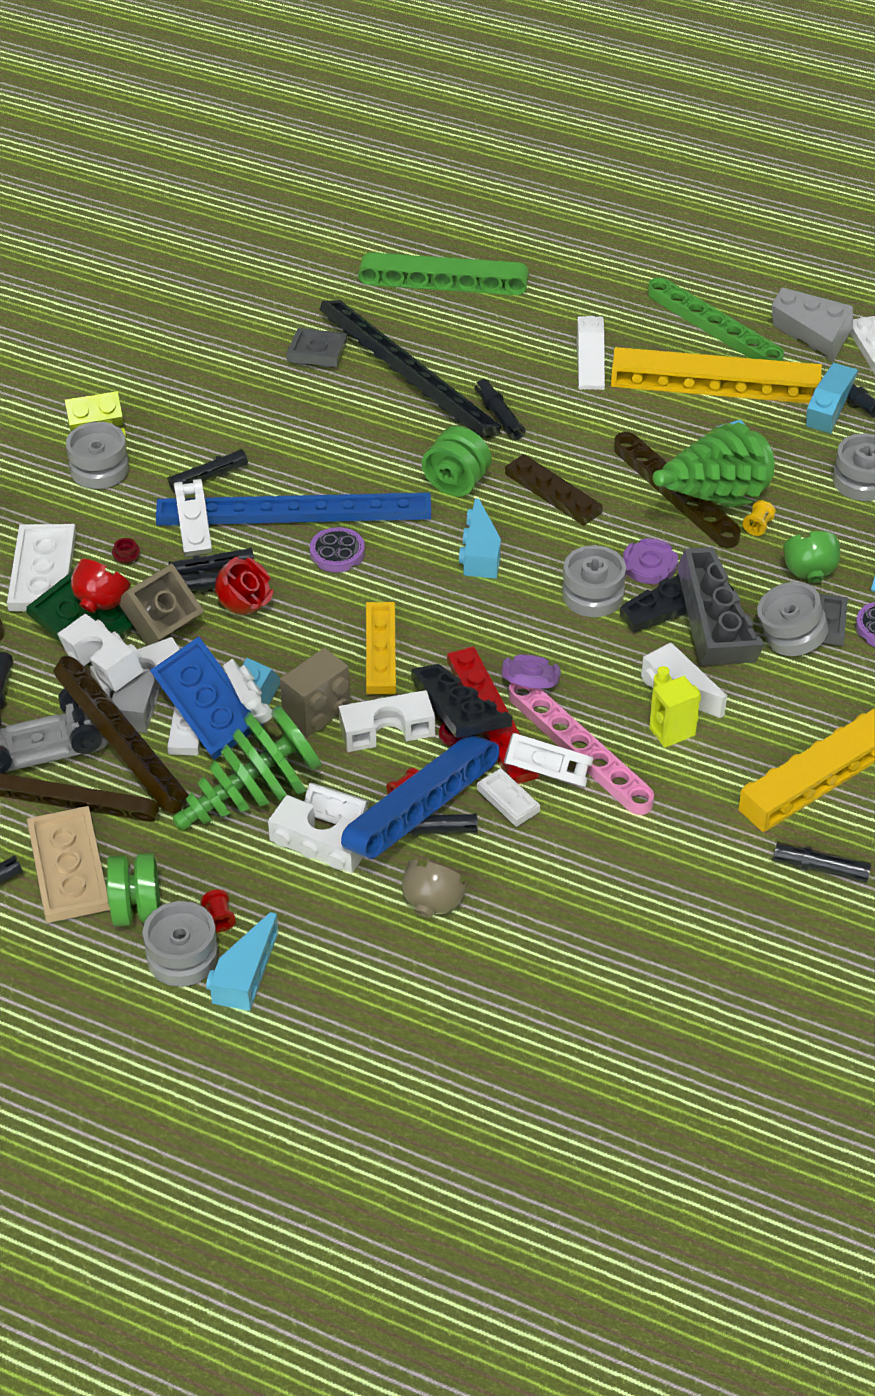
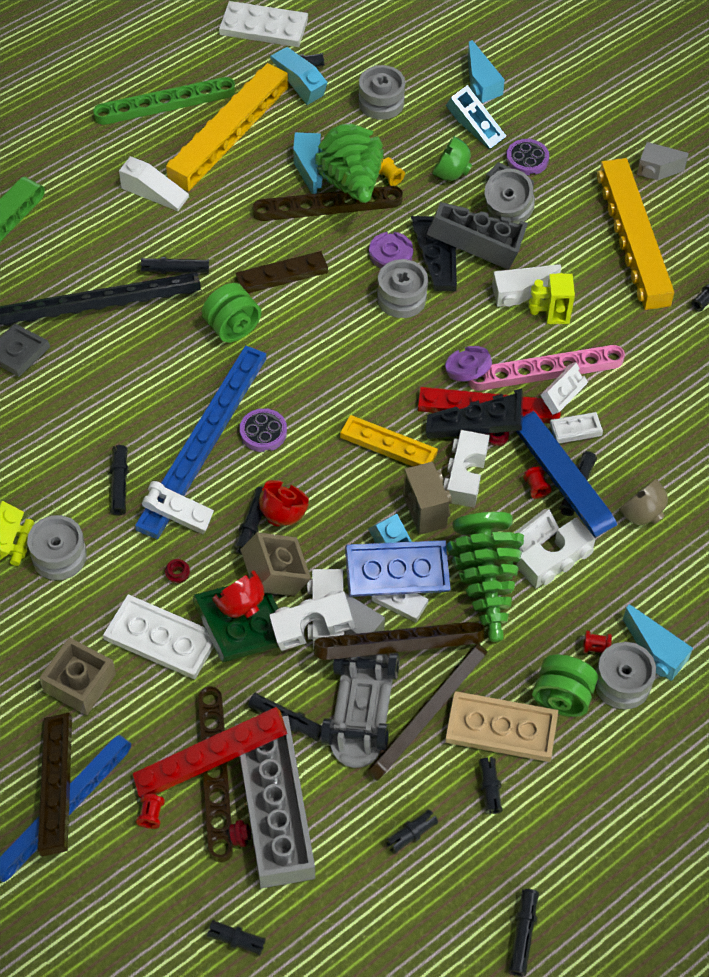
camera: 65 degrees left, 10 degrees up
black pin [168,547,254,576] -> none
white plate [223,659,272,724] -> none
medium azure slope [459,498,501,579] -> none
light grey wedge [772,287,853,363] -> none

